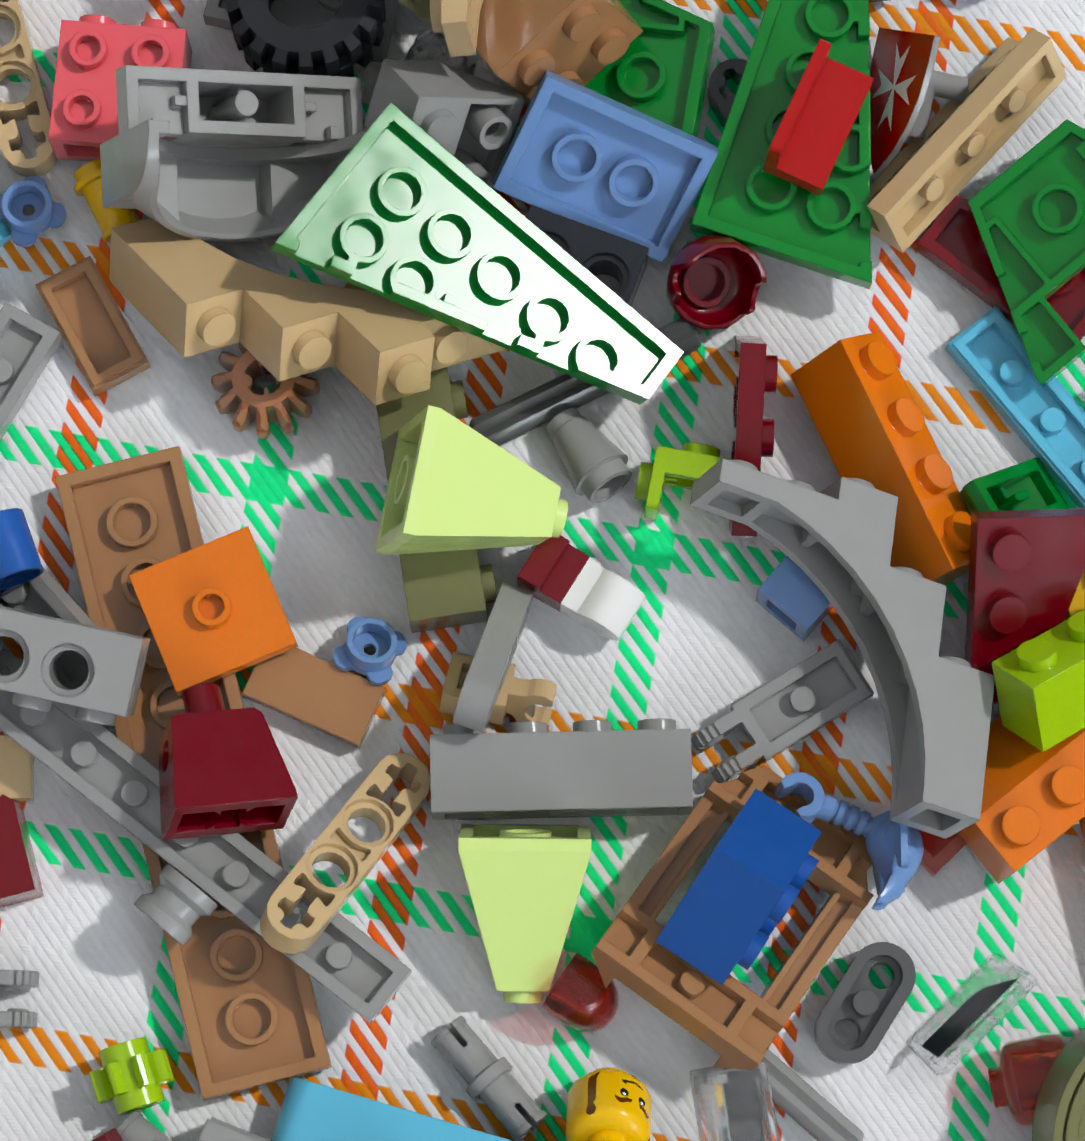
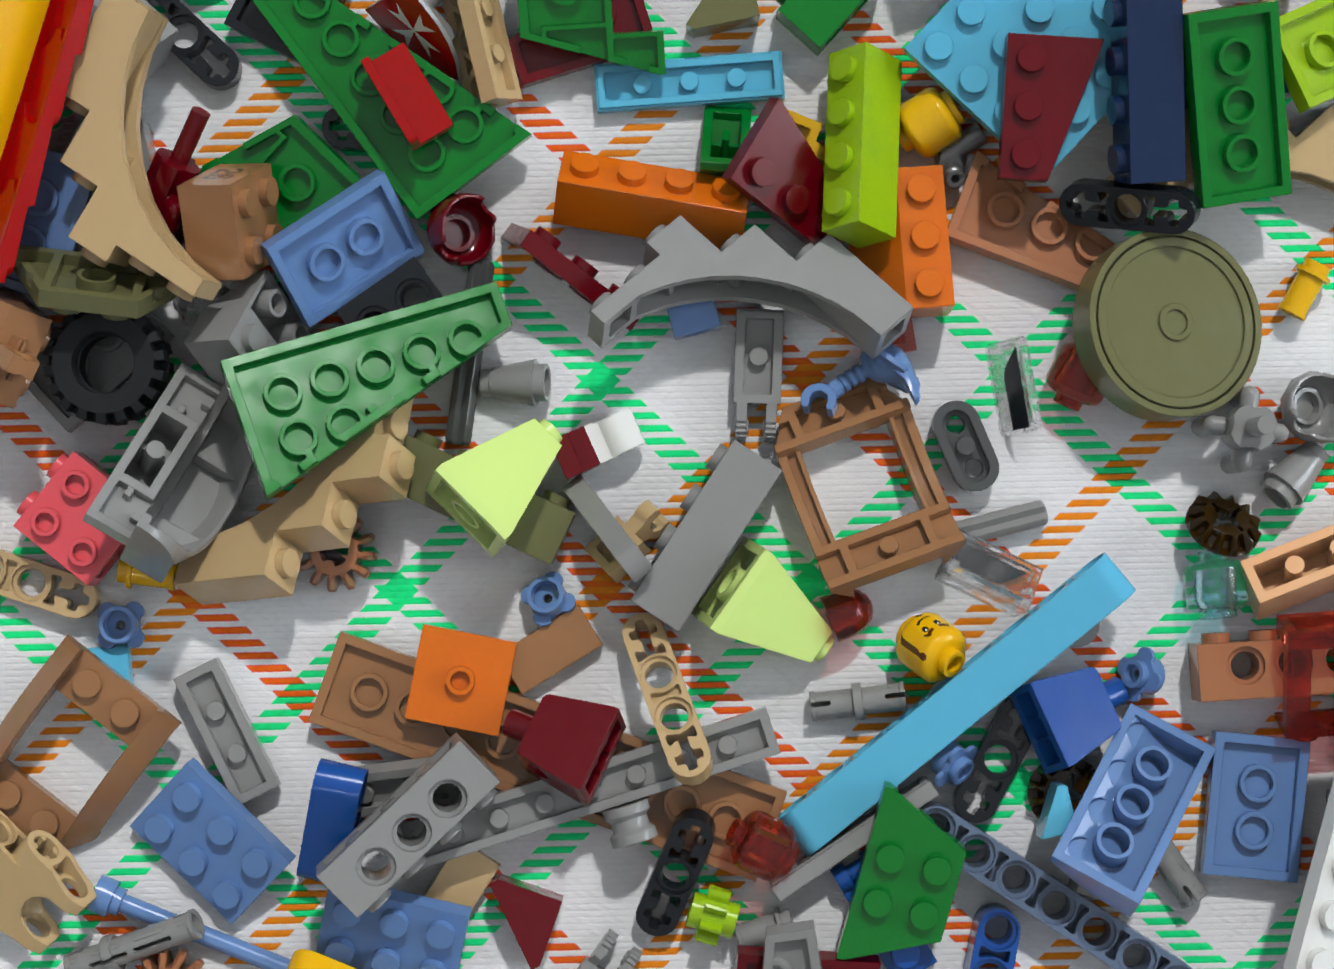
camera: 60 degrees left, 10 degrees up
medium nougat tile [35,256,151,397] -> none
lime bracket [634,443,733,520] -> none
blue brick [655,789,822,985] -> none
none -> black beam [636,808,716,936]
none -> clear red head [725,810,800,881]

